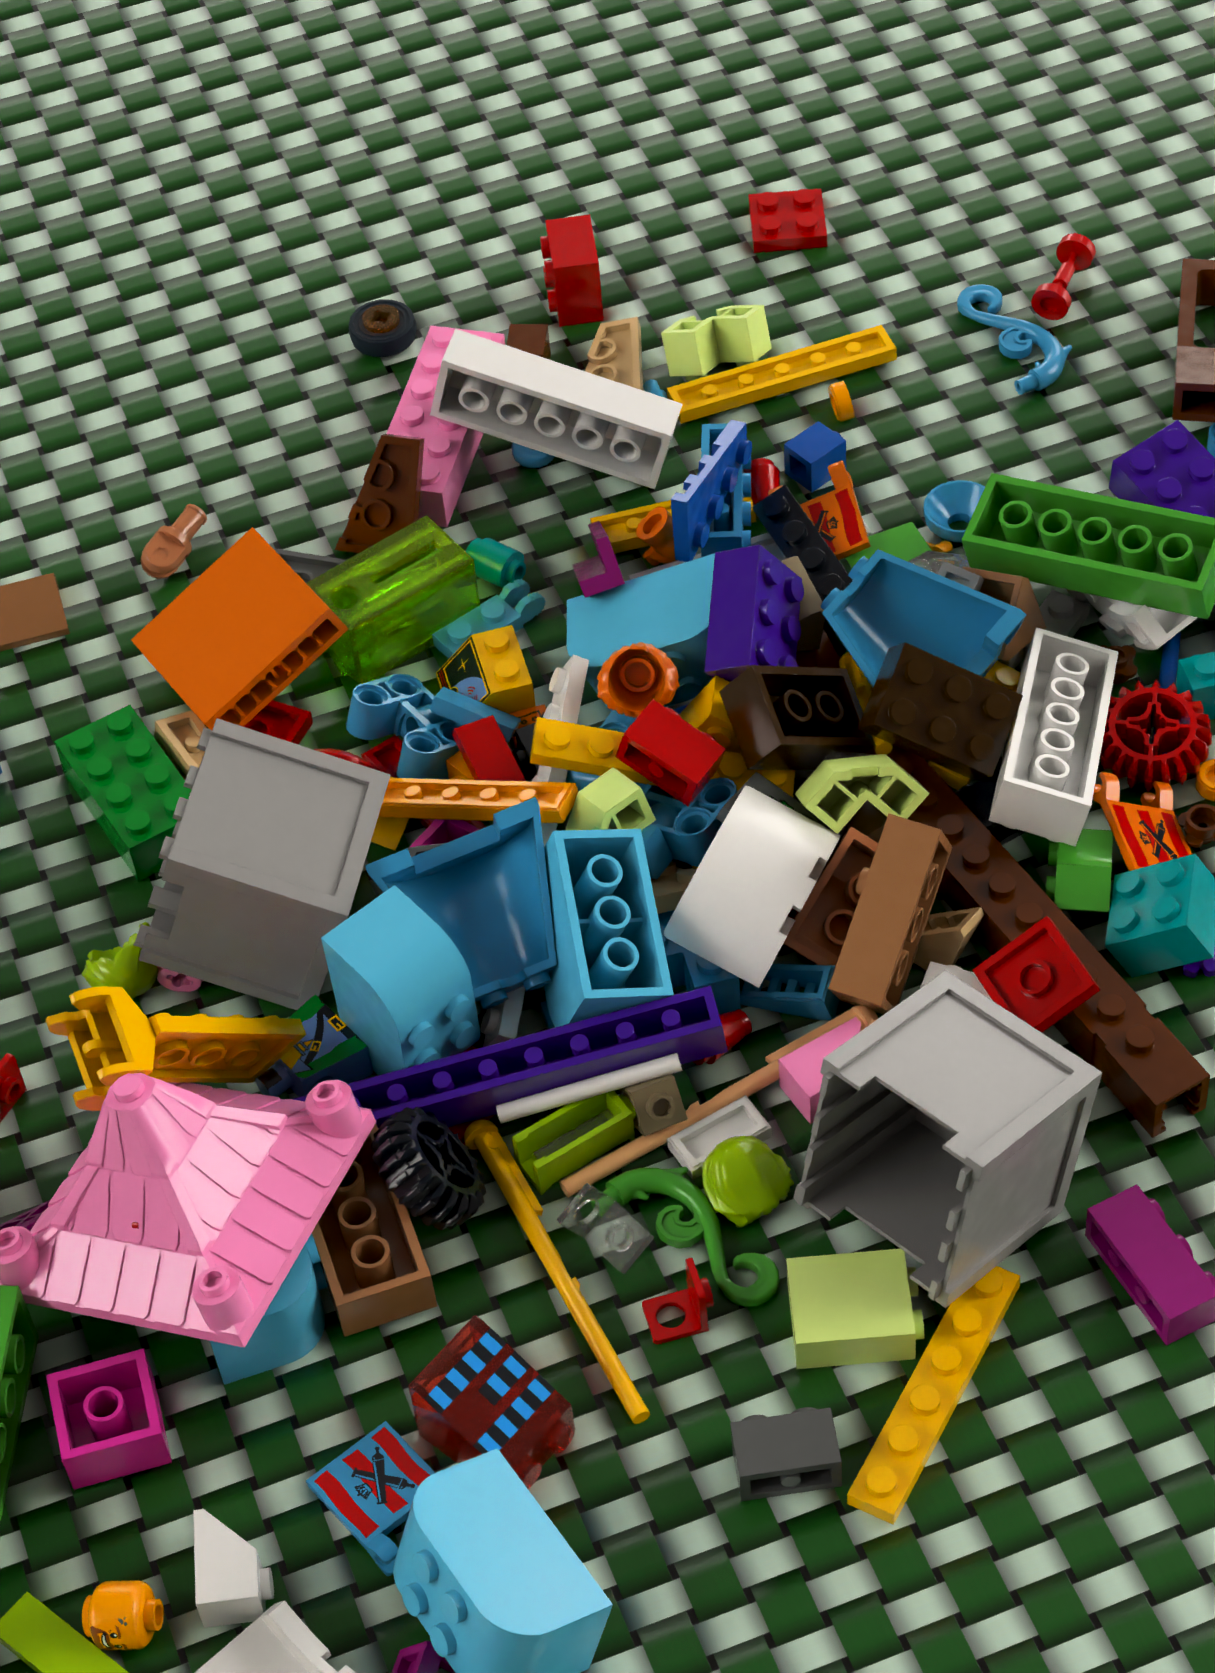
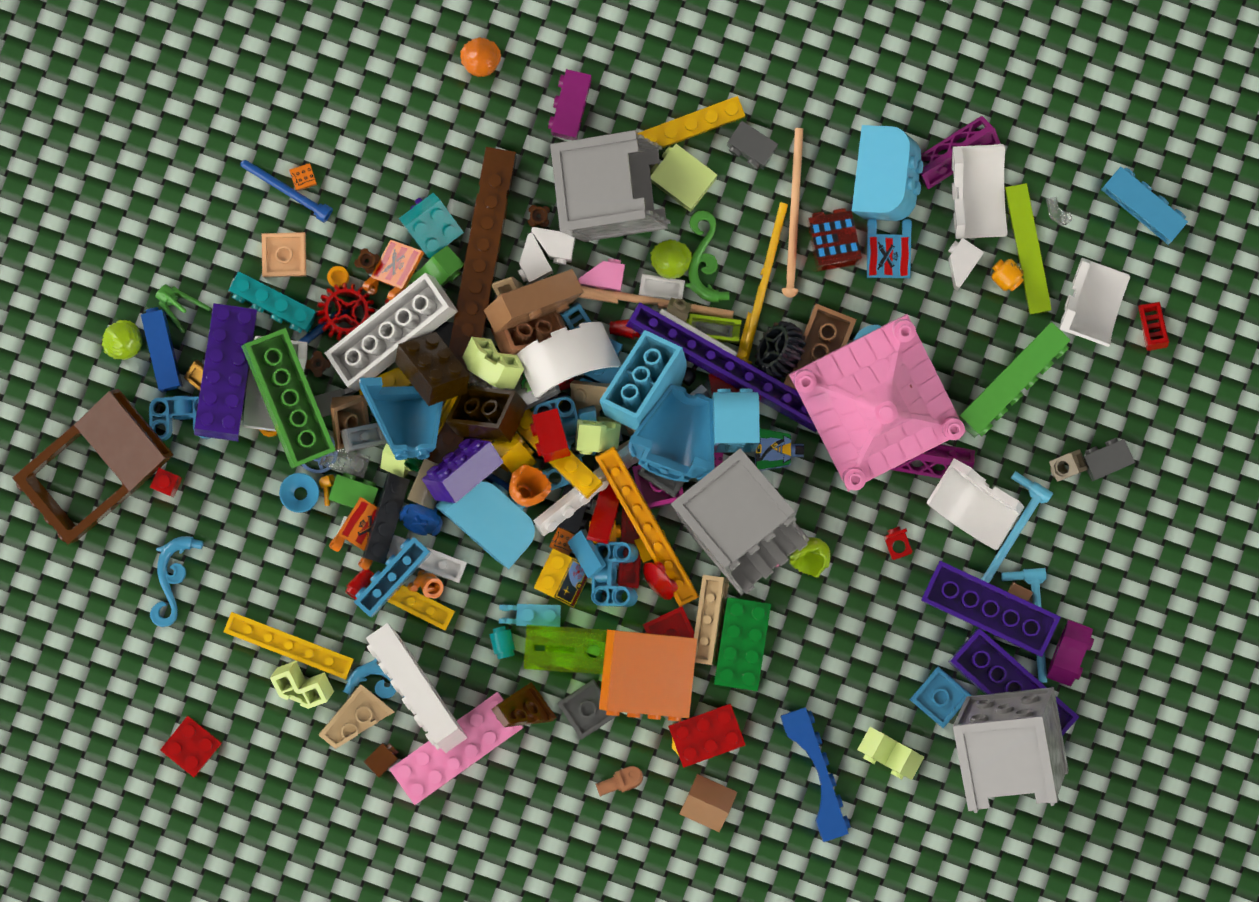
camera: 140 degrees left, 35 degrees up
yellow hinge [46,986,306,1111] -> none
dark pink brick [46,1348,172,1490] -> none
black wheel [348,299,417,357] -> none
red brick [540,214,604,327] -> none
clear bracket [557,1183,654,1274] -> none
magenta fence [572,521,625,598] -> none
red bracket [642,1257,714,1345] -> none
blue wing [671,420,752,562] -> none
blue brick [784,421,846,492] -> none
light orange tile [828,381,854,422] -> none
red plate [972,916,1101,1033] -> none
red wheel [1031,233,1096,320] -> none
none -> red brick [150,468,182,498]
none -> red piece [668,704,745,768]
none -> light nougat bar [782,128,804,298]

